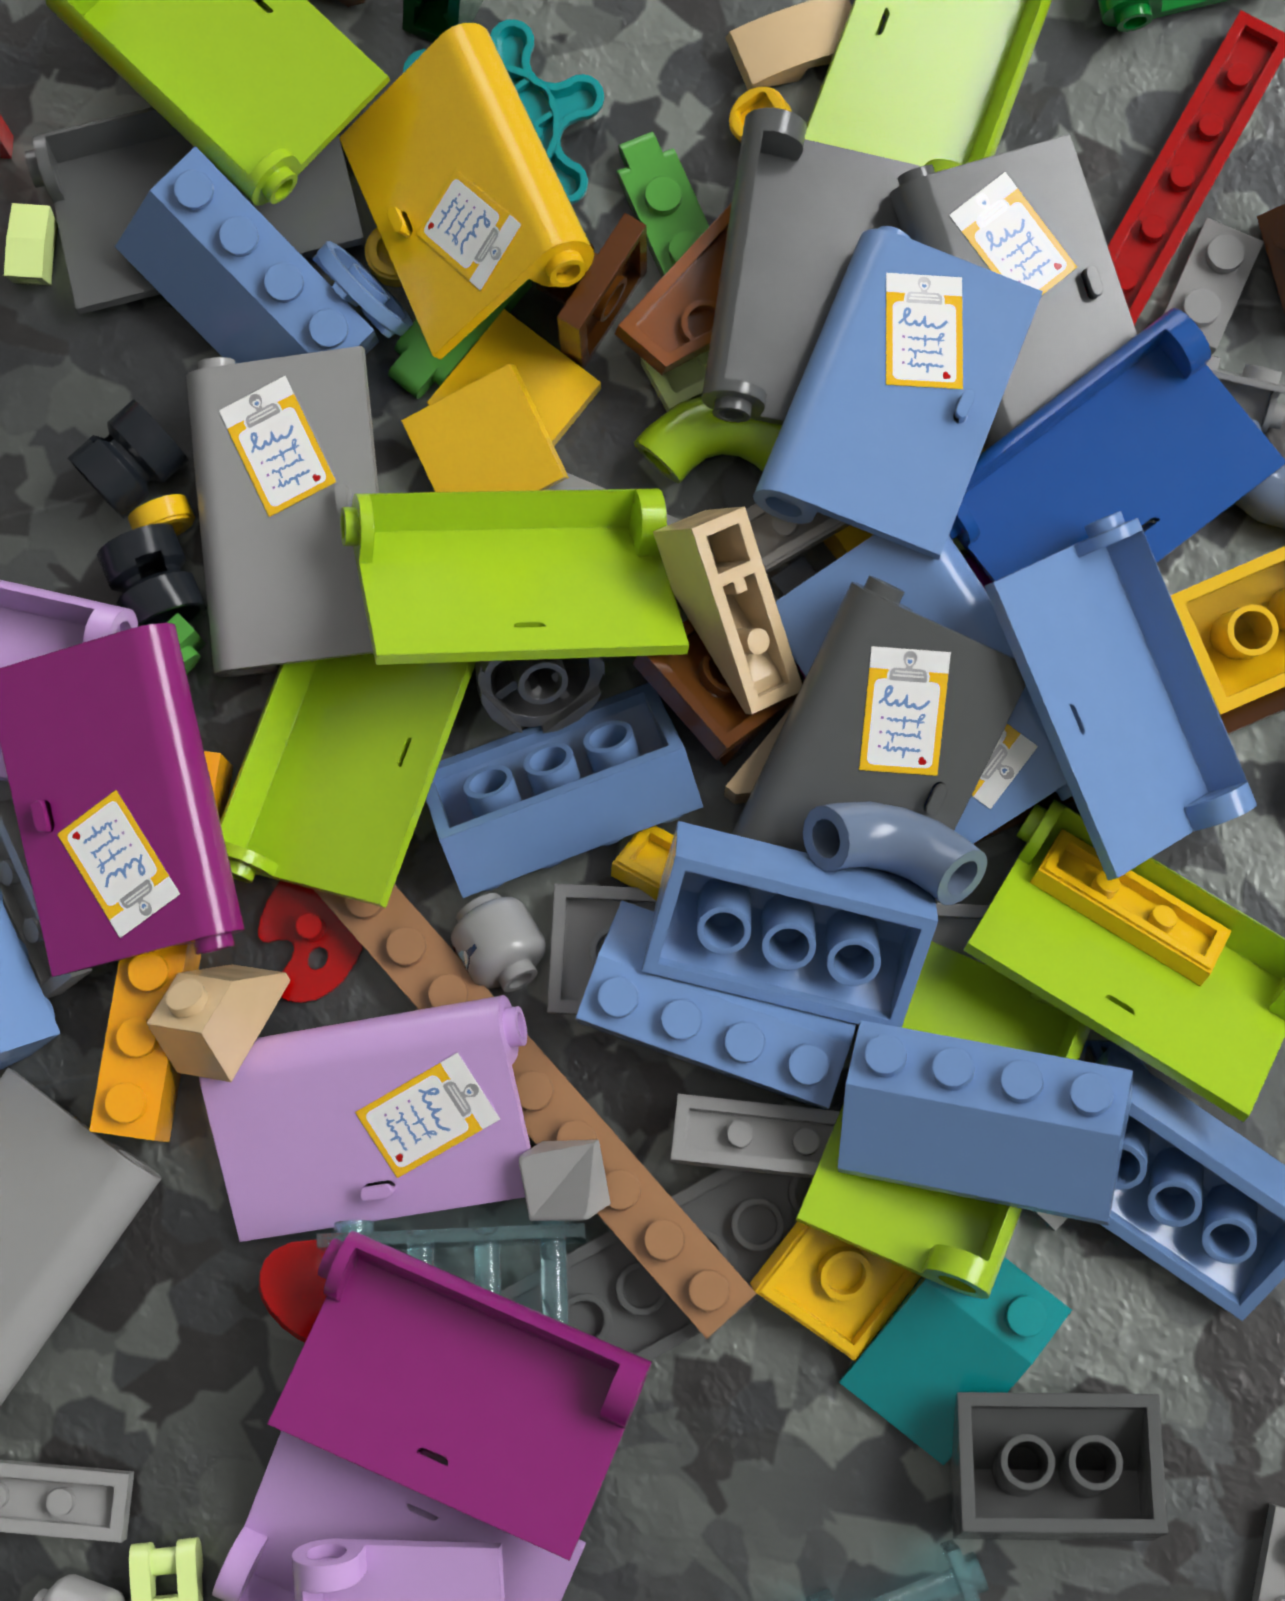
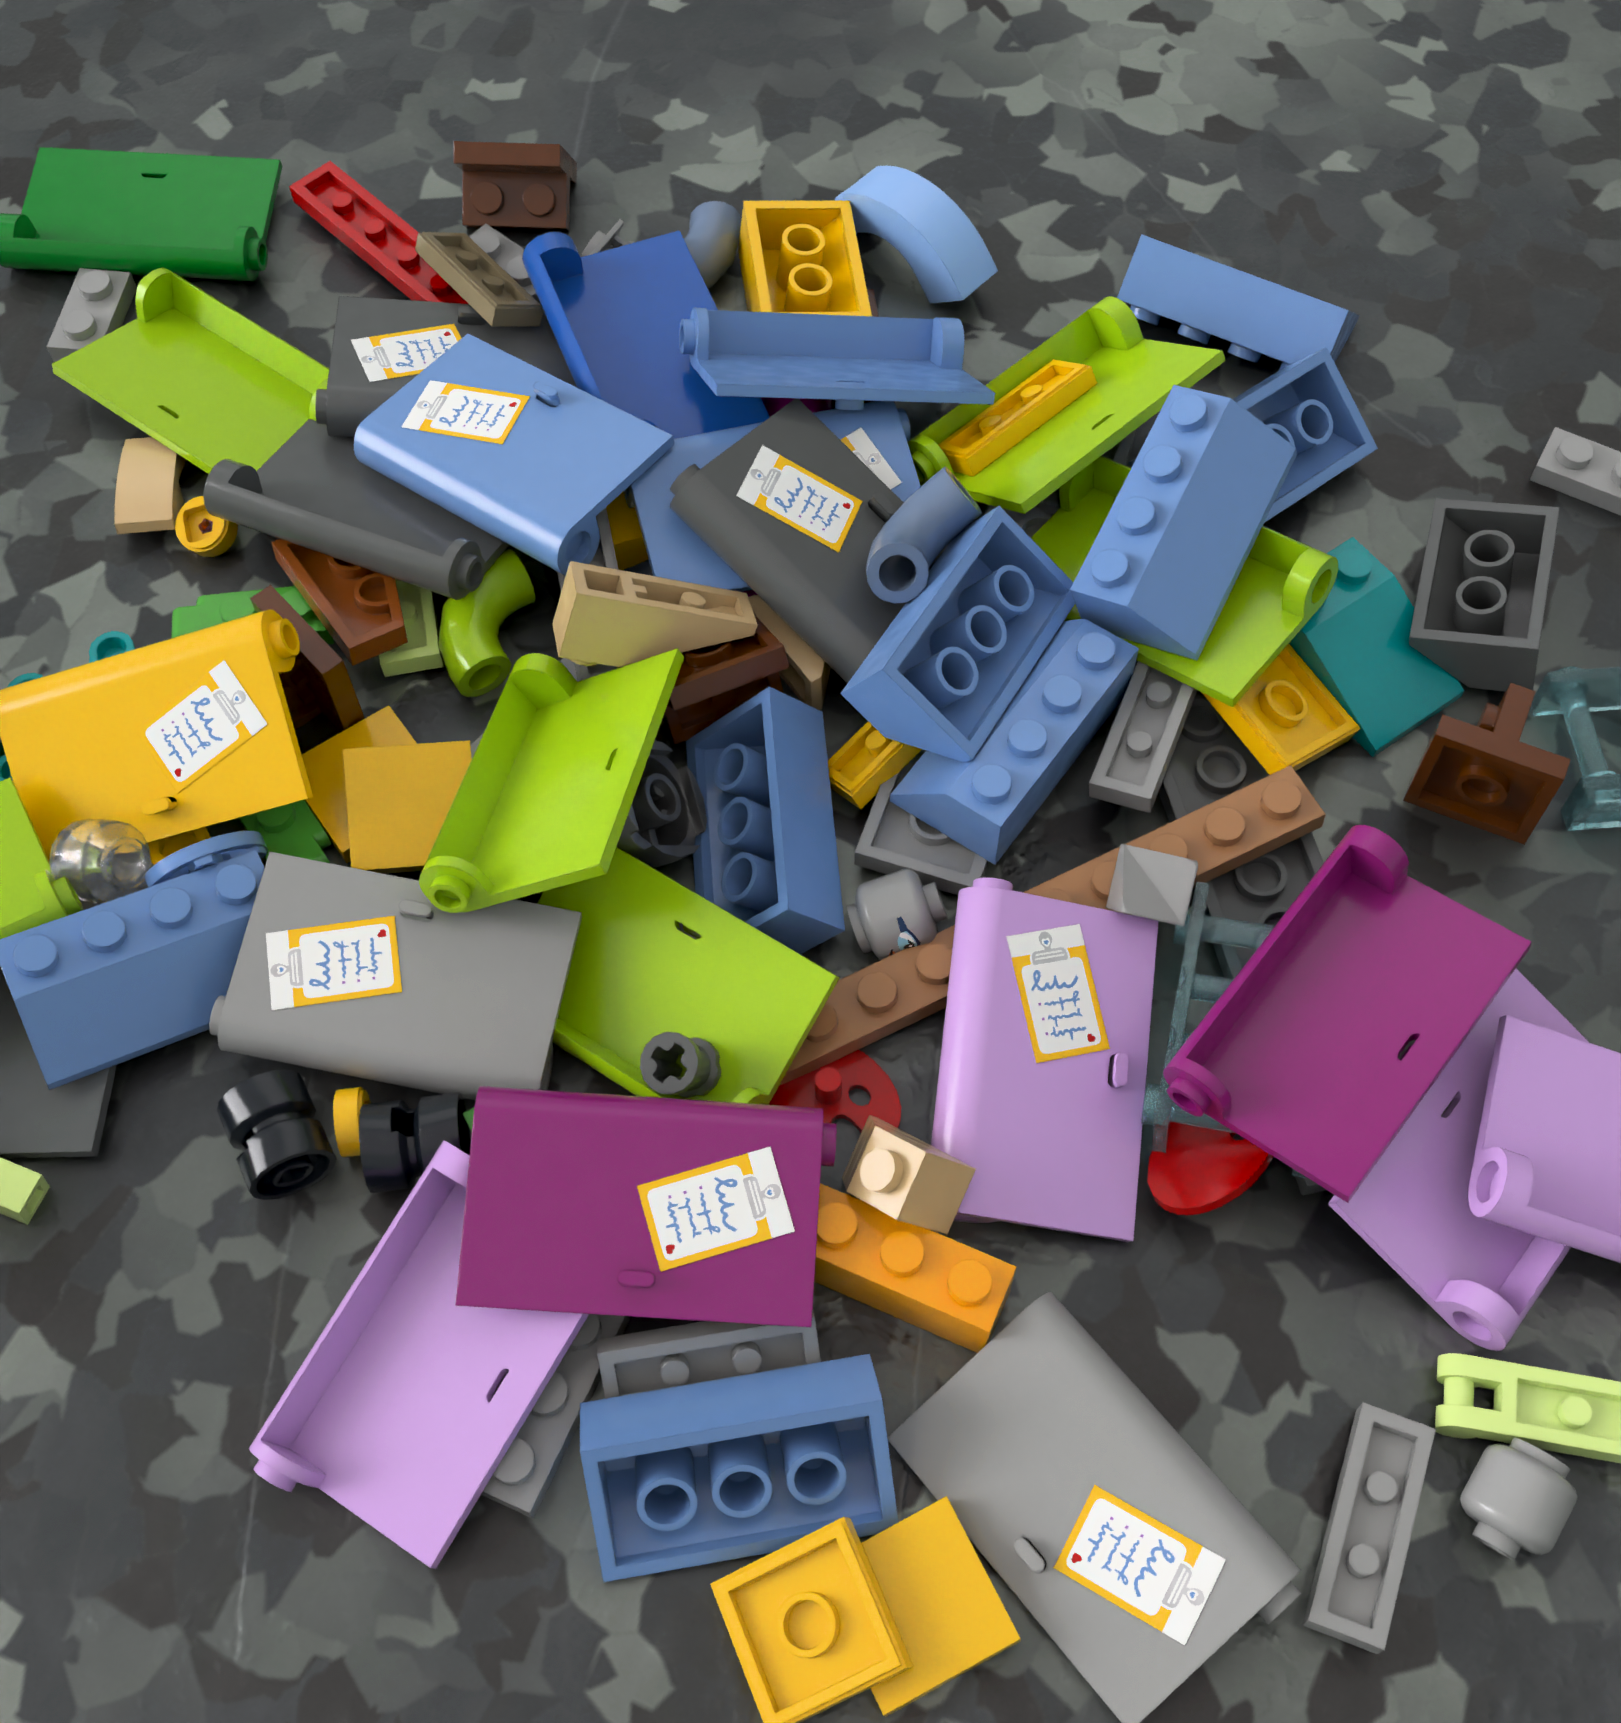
camera: 75 degrees left, 20 degrees down
none -> clear head [49,819,151,903]
none -> dark tan tile [415,232,543,327]
none -> dark grey bush [640,1032,721,1098]
none -> reddish brown bracket [1403,683,1571,845]

